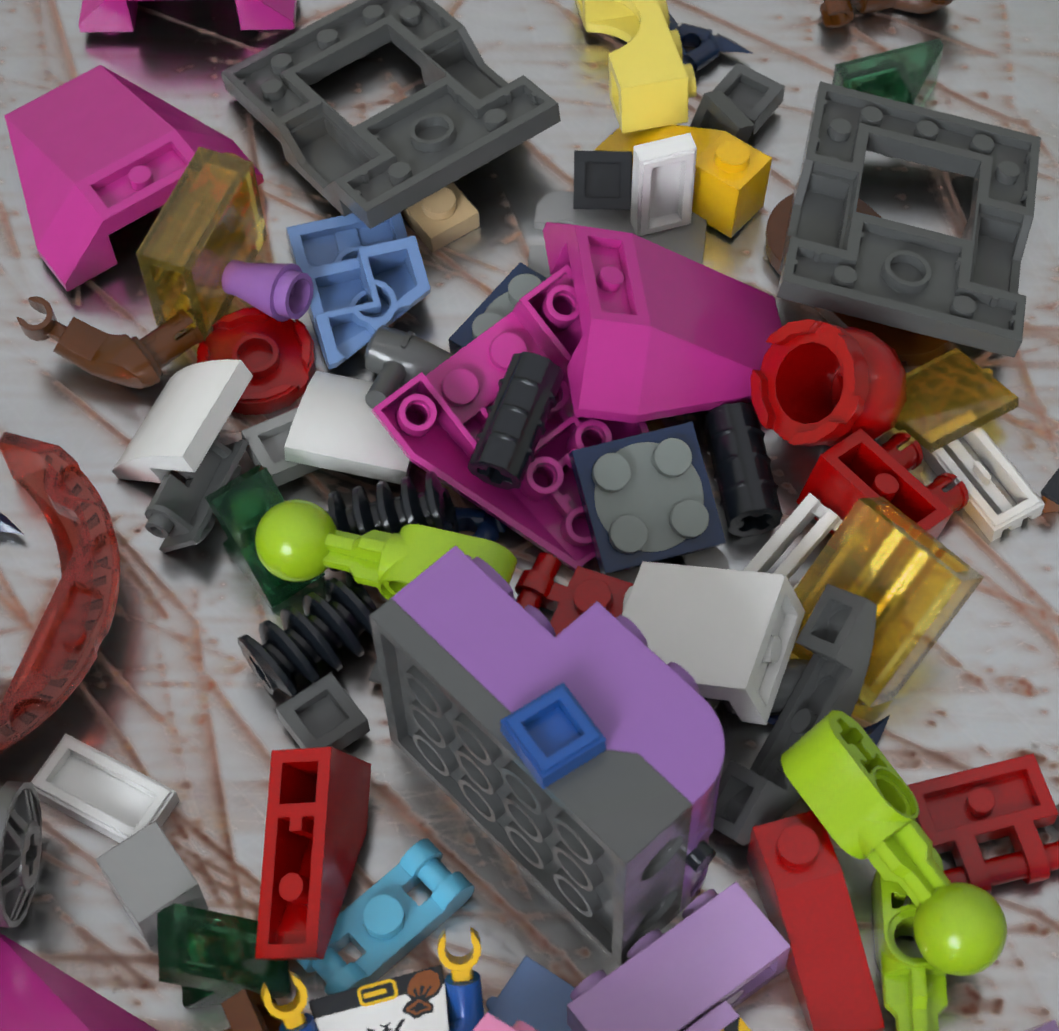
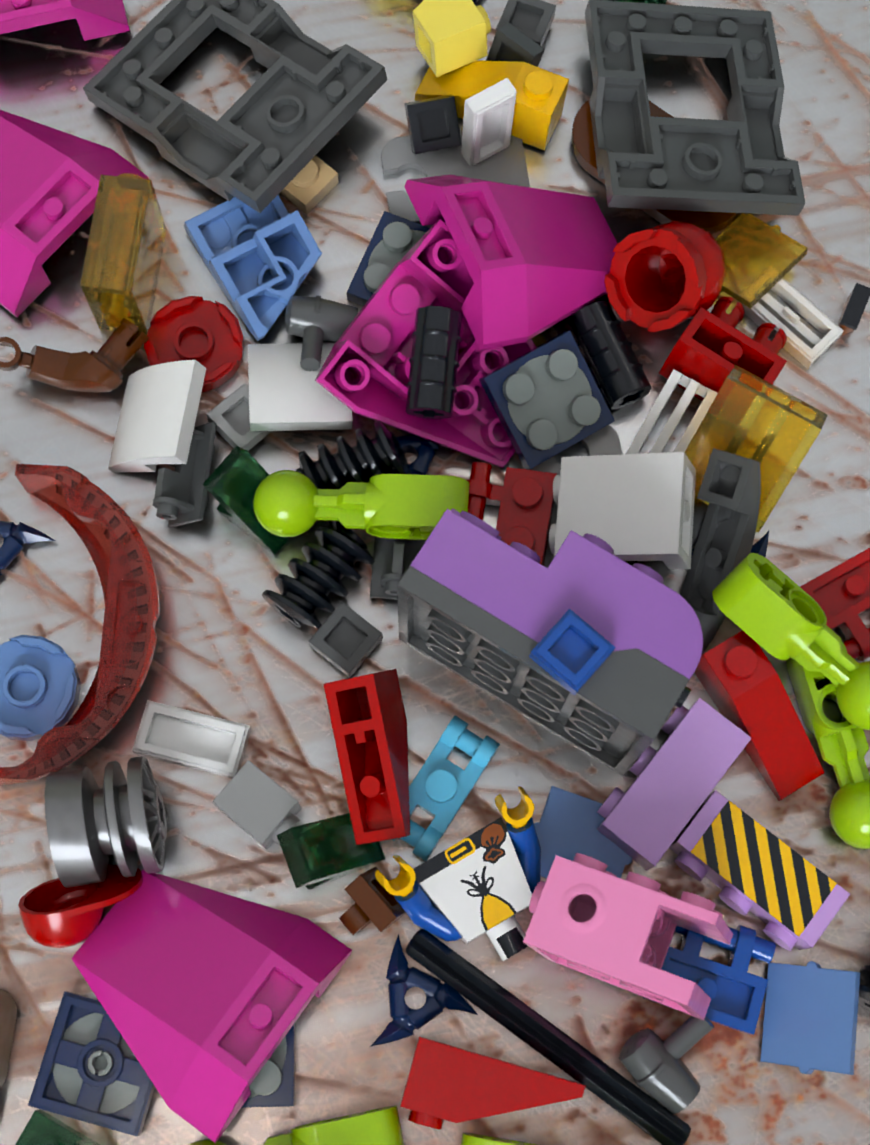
camera: 20 degrees left, 15 degrees up
medium lavender cone [221,260,313,322] -> none

